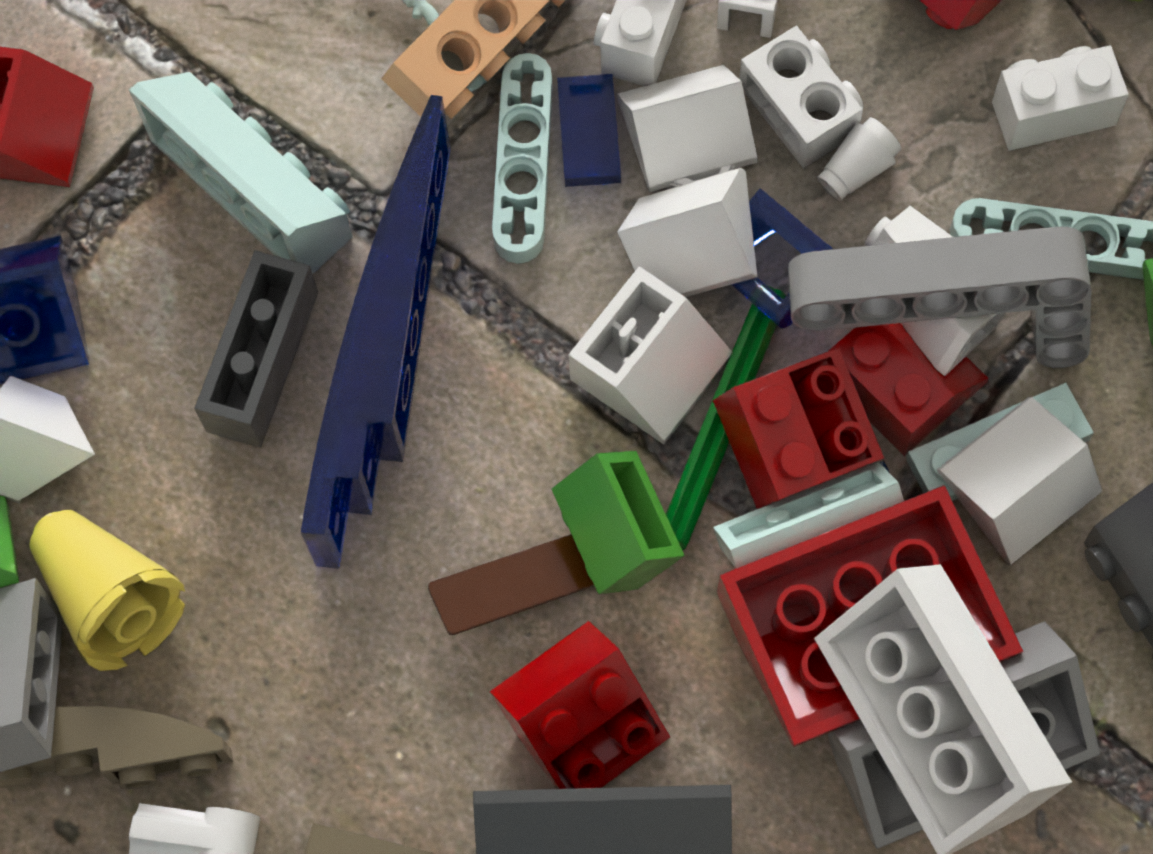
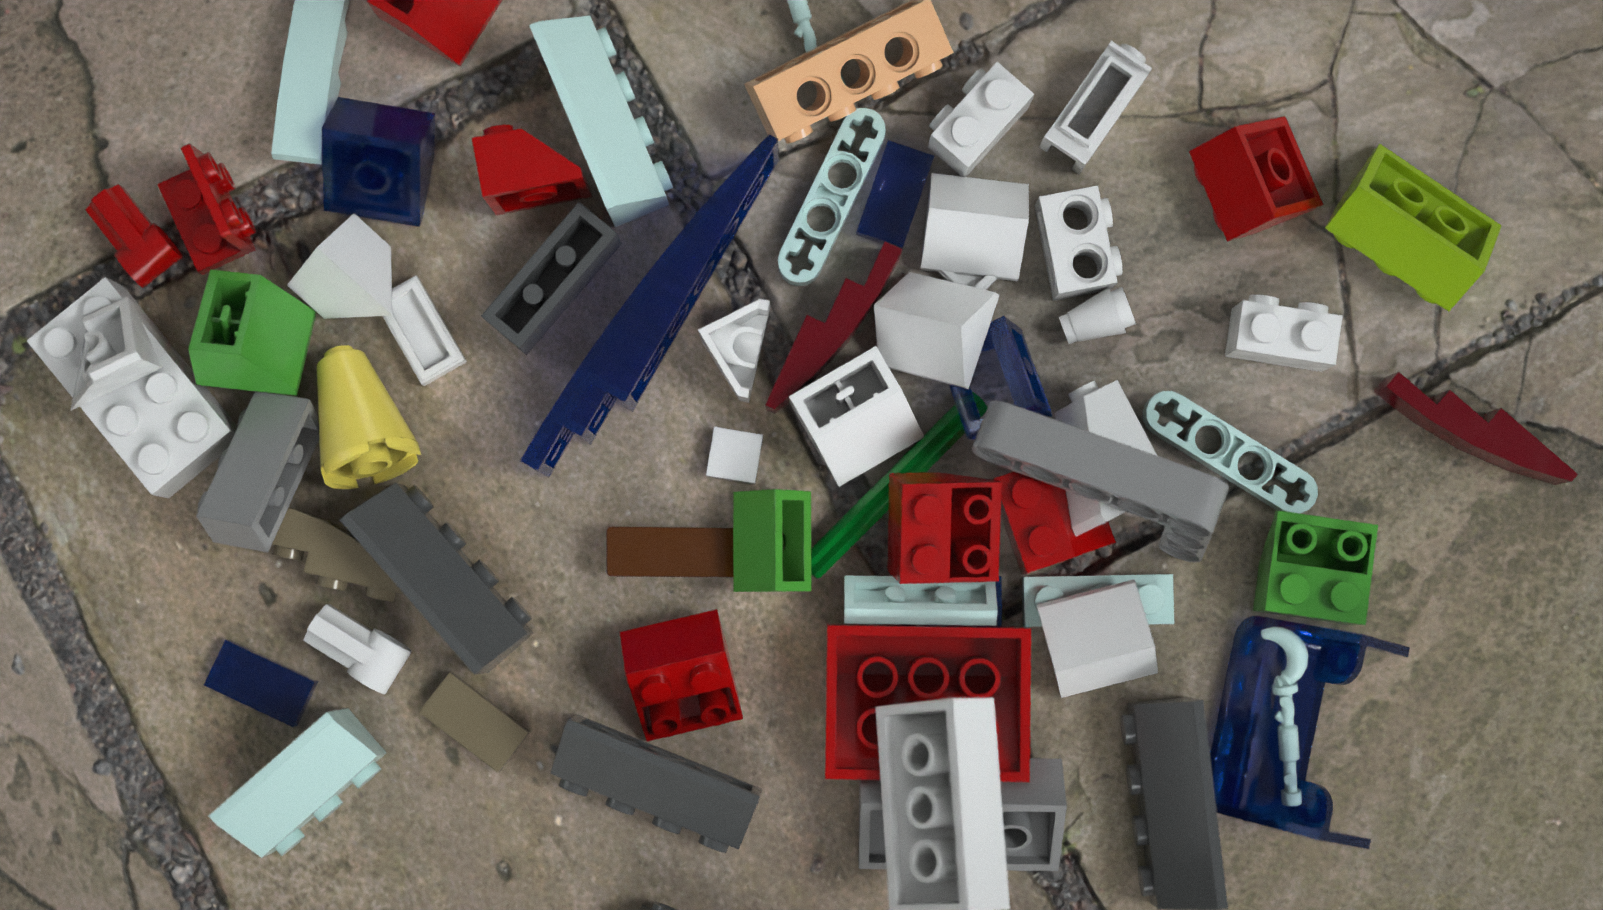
camera: 20 degrees right, 15 degrees up
none -> dark grey slope [340,482,533,675]
none -> white tile [382,276,467,386]
none -> red slope [472,124,592,216]
none -> white slope [698,299,770,403]
none -> white tile [706,427,763,484]
none -> dark red slope [765,241,903,414]

